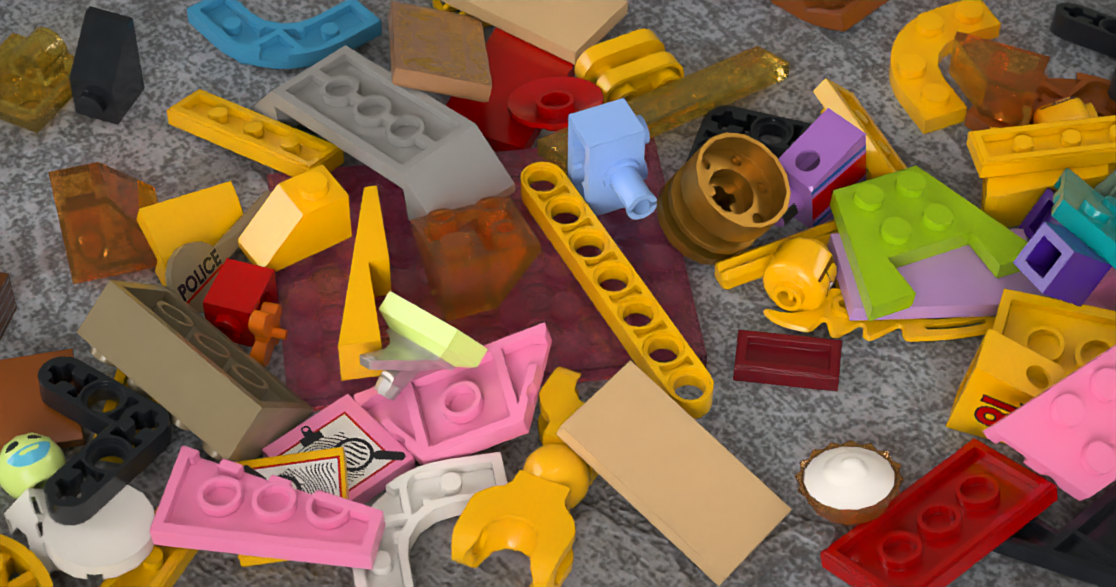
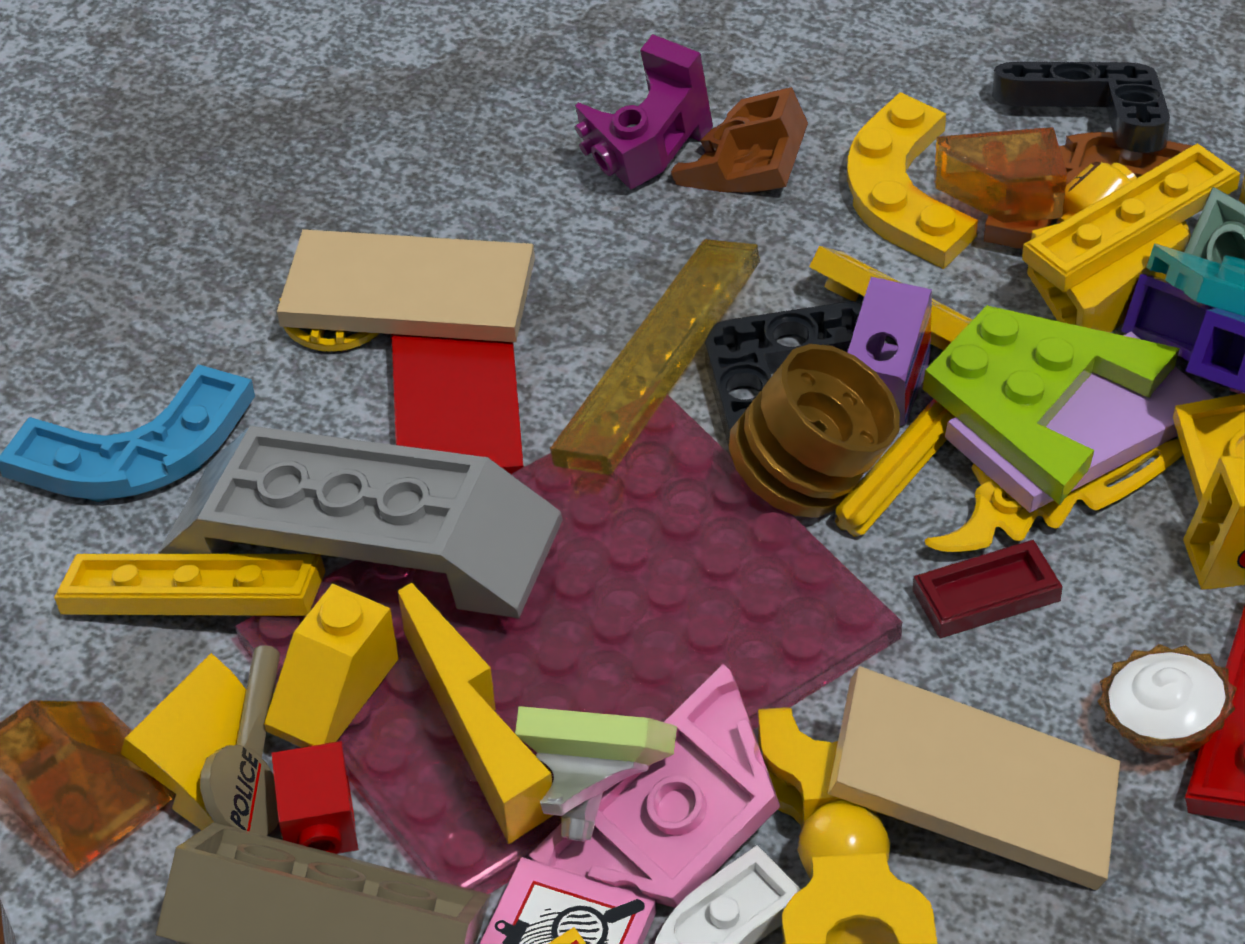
camera: 25 degrees left, 0 degrees up
orange piece [248,302,289,367] -> none
medium nougat tile [388,1,492,102] -> none
clear orange slope [411,196,541,321] -> none
red dish [507,76,604,132] -> none
yellow beam [520,161,714,419] -> none
light blue brick [568,98,657,220] -> none
yellow brick [574,29,684,110] -> none
yellow head [763,237,838,312] -> none

